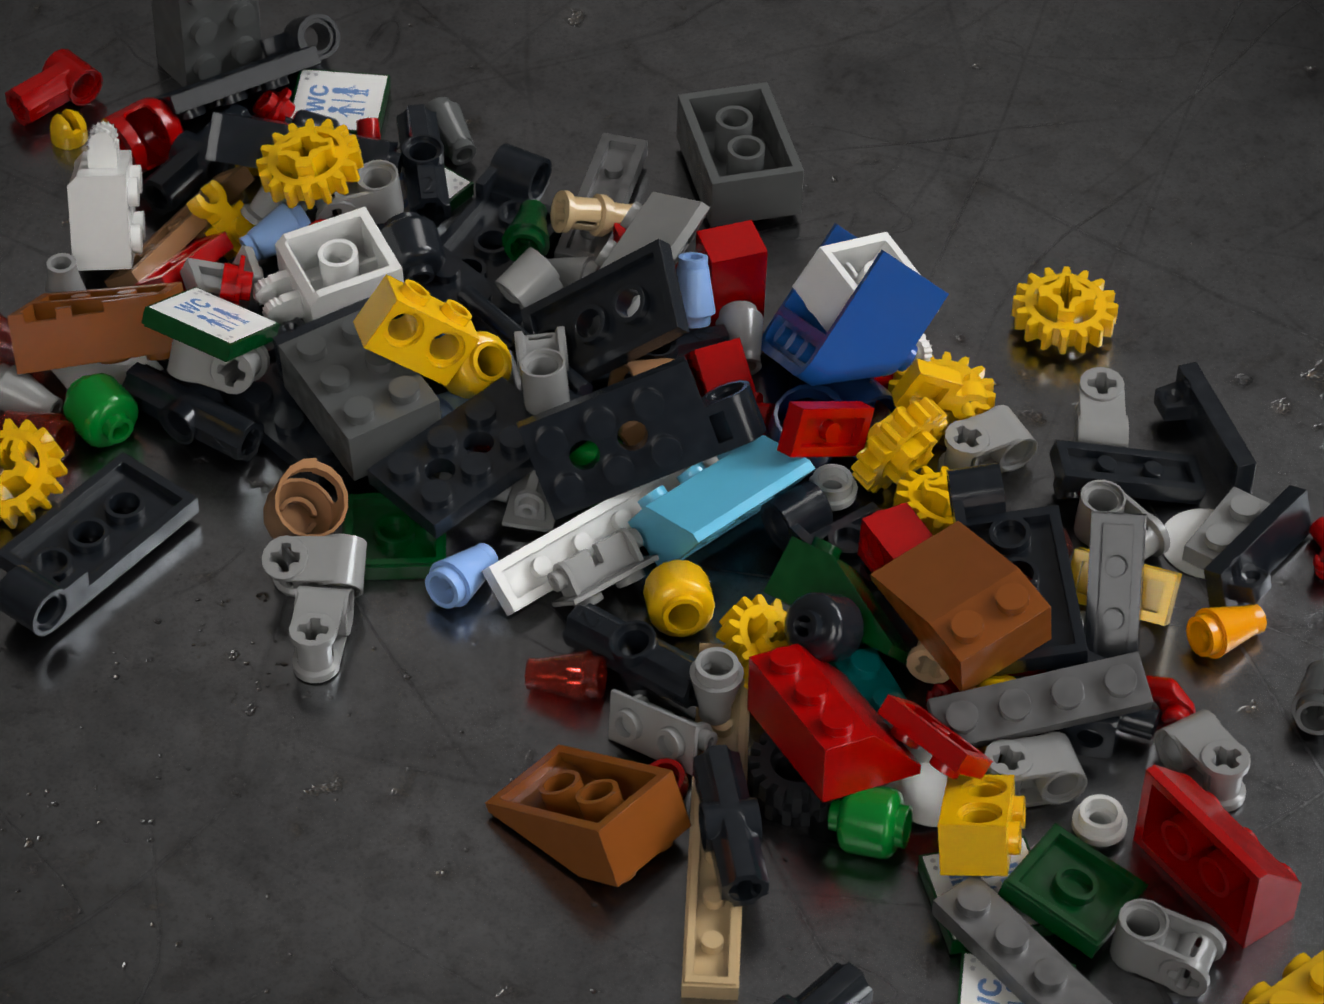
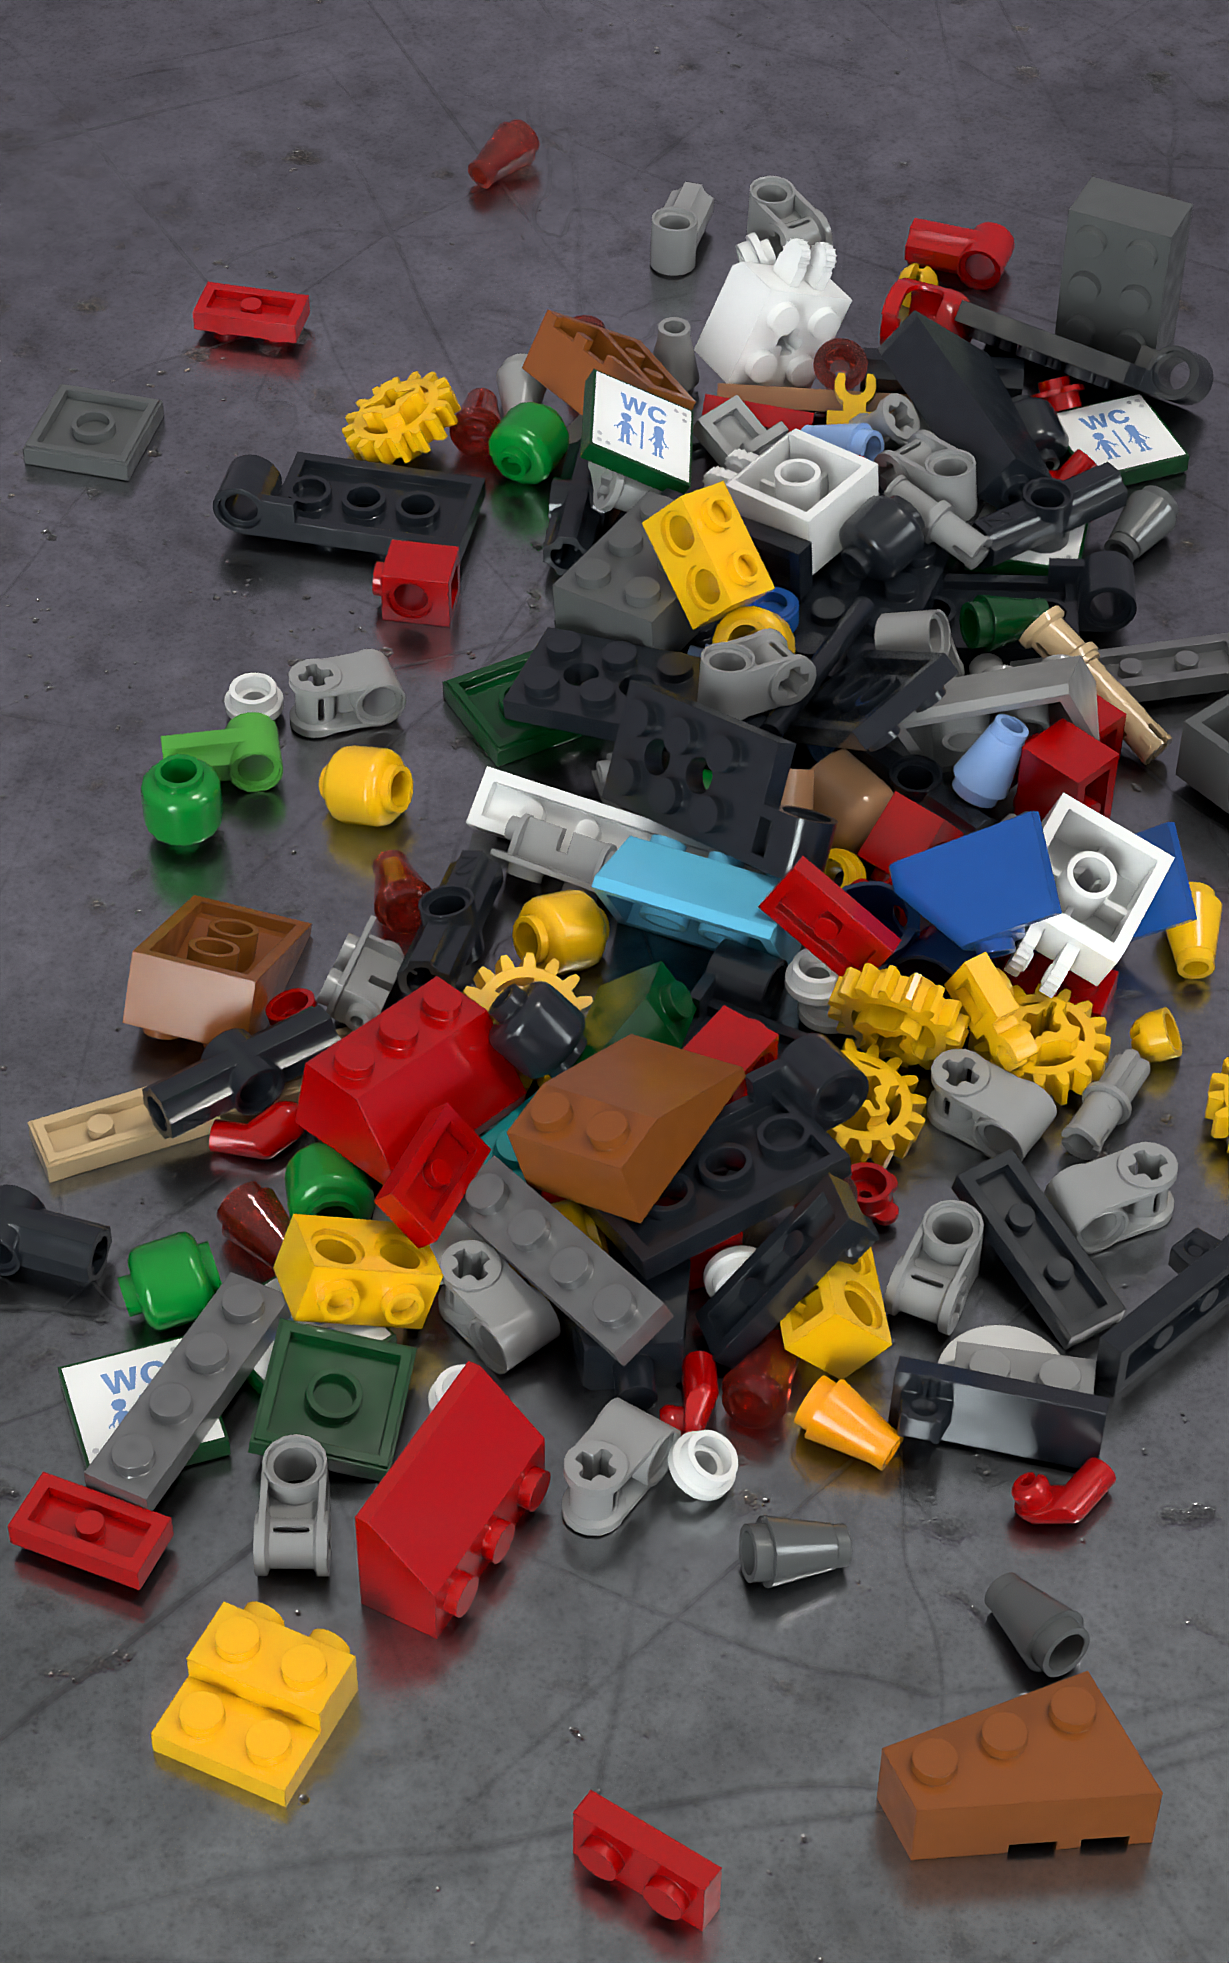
camera: 65 degrees right, 0 degrees up
red plate [220,255,253,305] -> none
yellow gear [256,118,364,209] -> none
light grey piece [262,534,367,598] -> none
medium nougat helmet [263,458,348,549] -> none
light blue cone [425,543,499,609] -> none
light grey cone [689,647,744,726] -> none
none -> green head [117,1232,222,1332]
none -> green head [140,754,223,846]
none -> bright green piece [161,712,283,792]
none -> red arm [209,1101,304,1160]
none -> clear red cone [216,1181,291,1270]
none -> white plate [224,673,284,720]
none -> yellow head [319,745,413,827]
none -> red brick [372,539,460,627]
none -> white plate [668,1430,738,1501]
none -> clear red cone [722,1330,801,1429]
none -> white plate [785,949,839,1006]
none -> clear red cone [813,338,868,391]
none -> light grey pin [883,475,993,570]
none -> light grey axle [1061,1049,1150,1160]
none -> yellow hinge [1129,1007,1182,1063]

